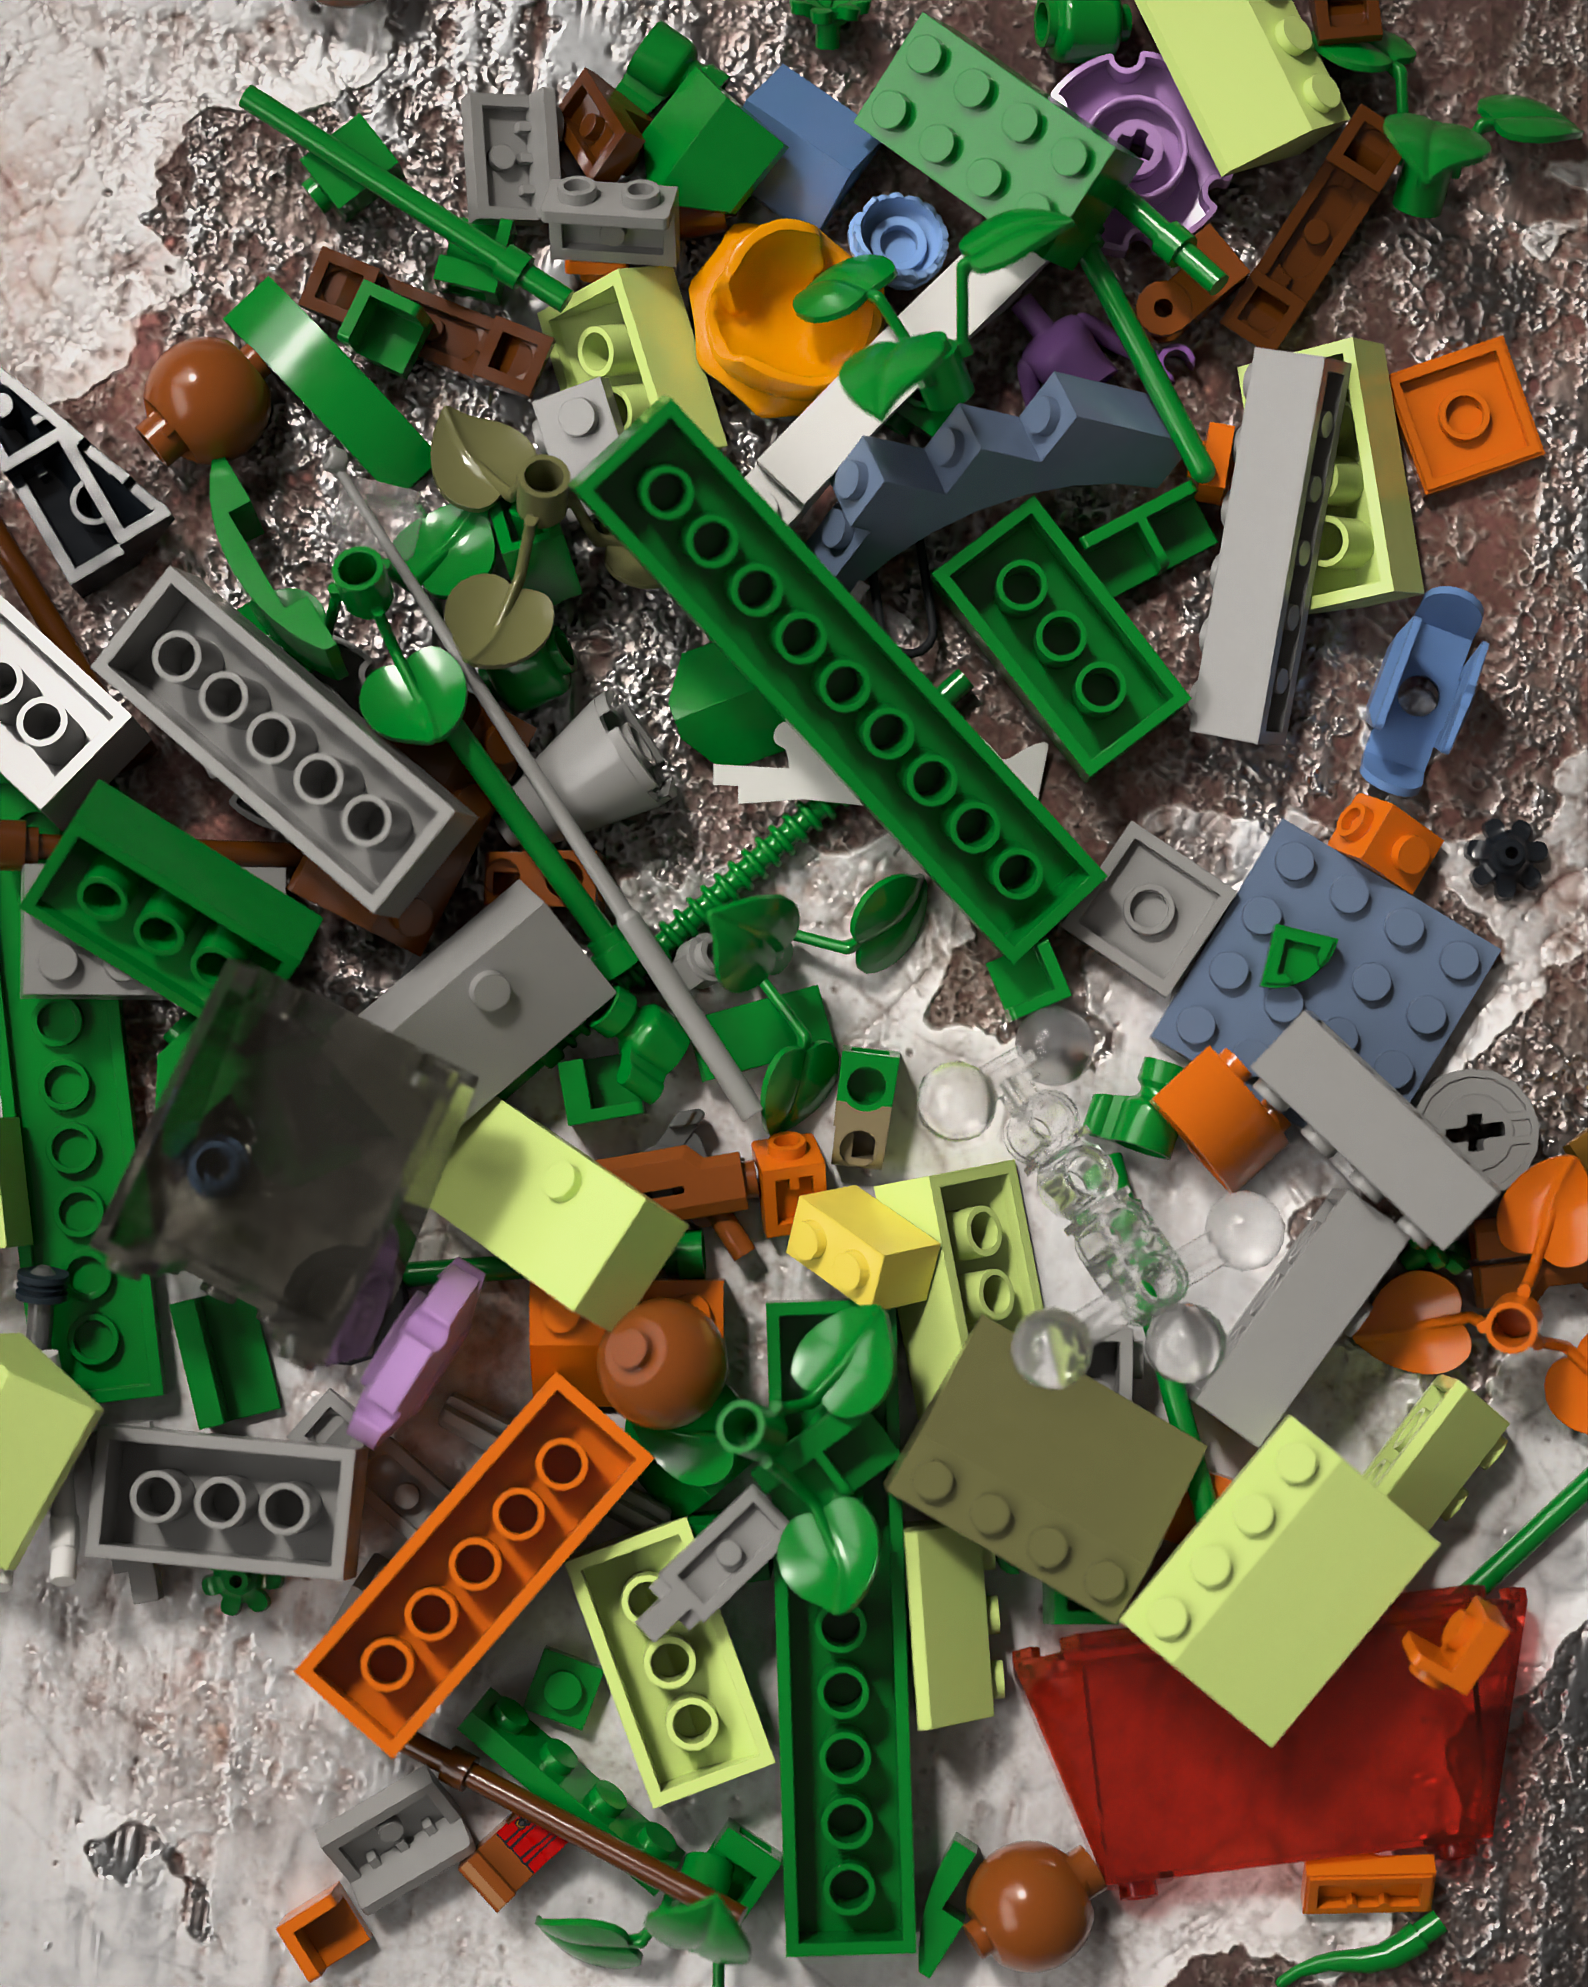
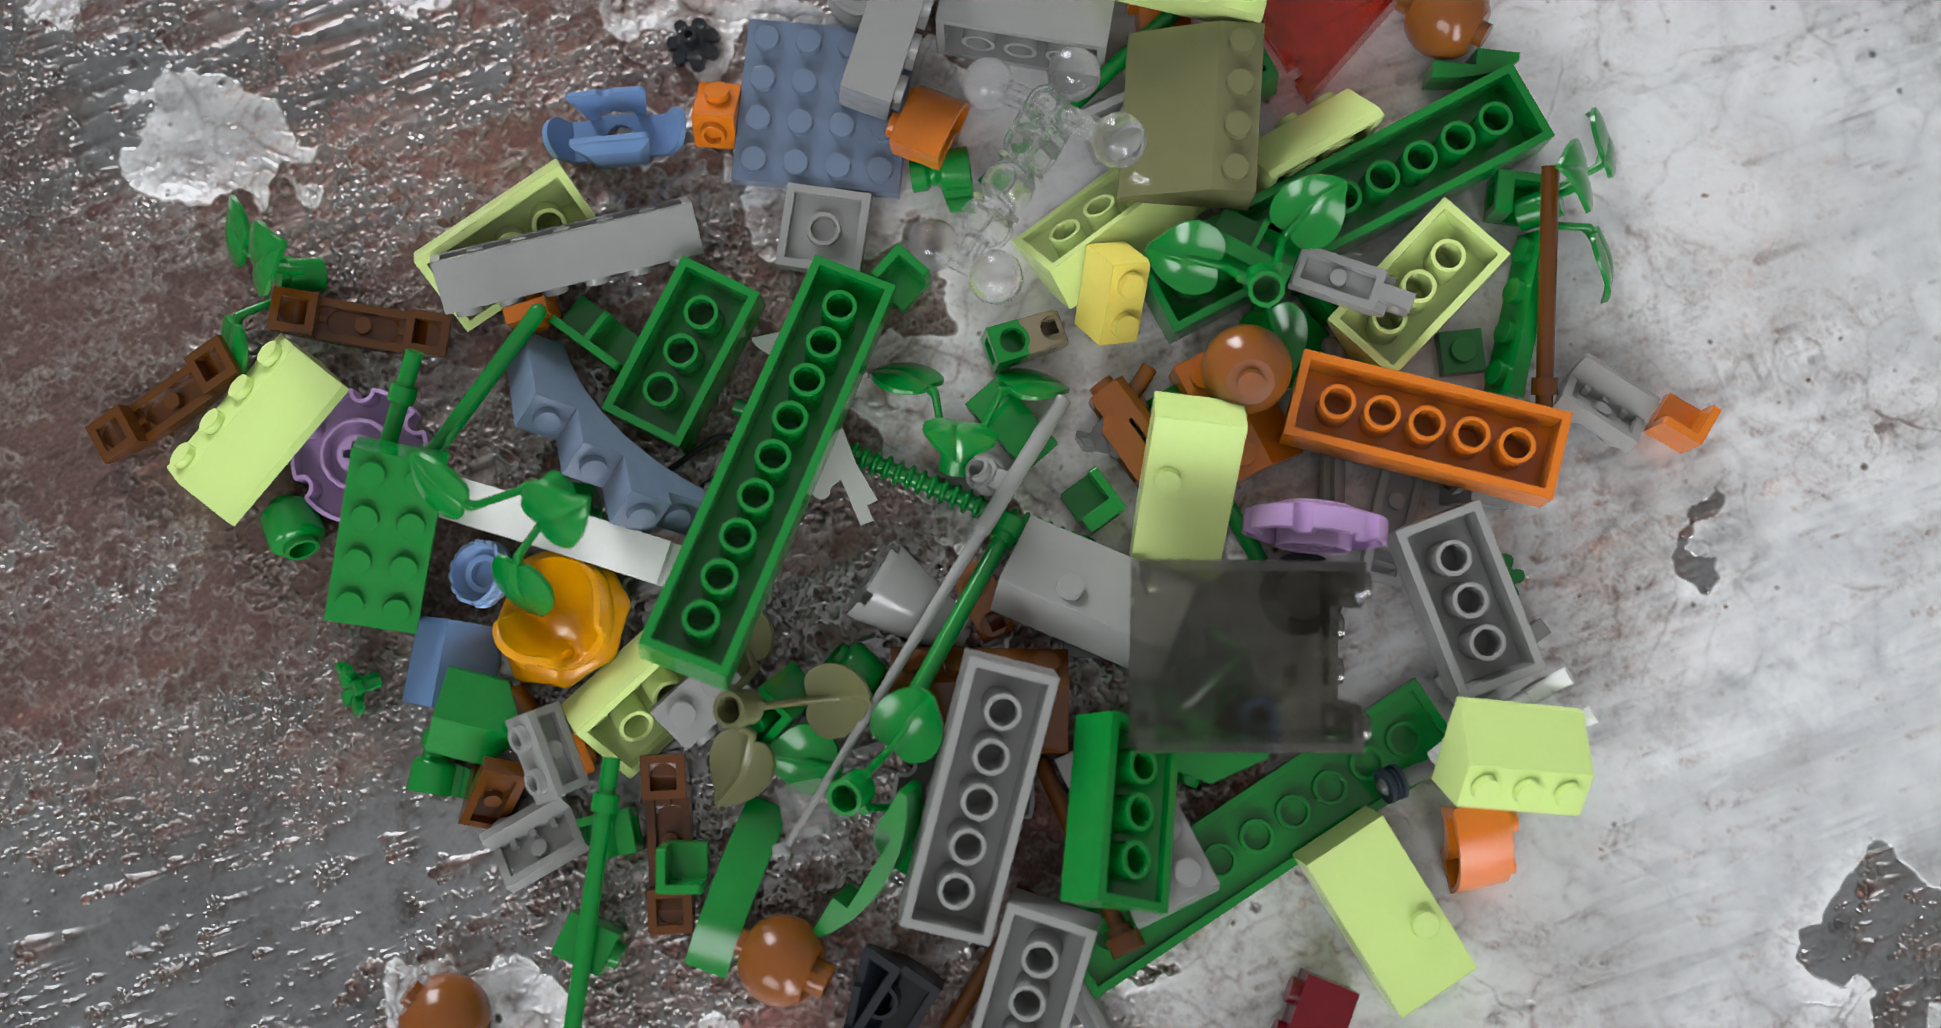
camera: 120 degrees left, 5 degrees down
green panel [169,1284,282,1430] -> none
leg [458,1812,568,1913] -> none
green piece [586,983,690,1105] -> none
green slope [668,642,786,766] -> none
orange bracket [751,1131,827,1238] -> none
medium lavender piece [1011,293,1195,408] -> none
dark orange leg [1134,223,1250,344] -> none
green tile [1259,924,1338,989] -> none
orange tile [1389,335,1545,499] -> none

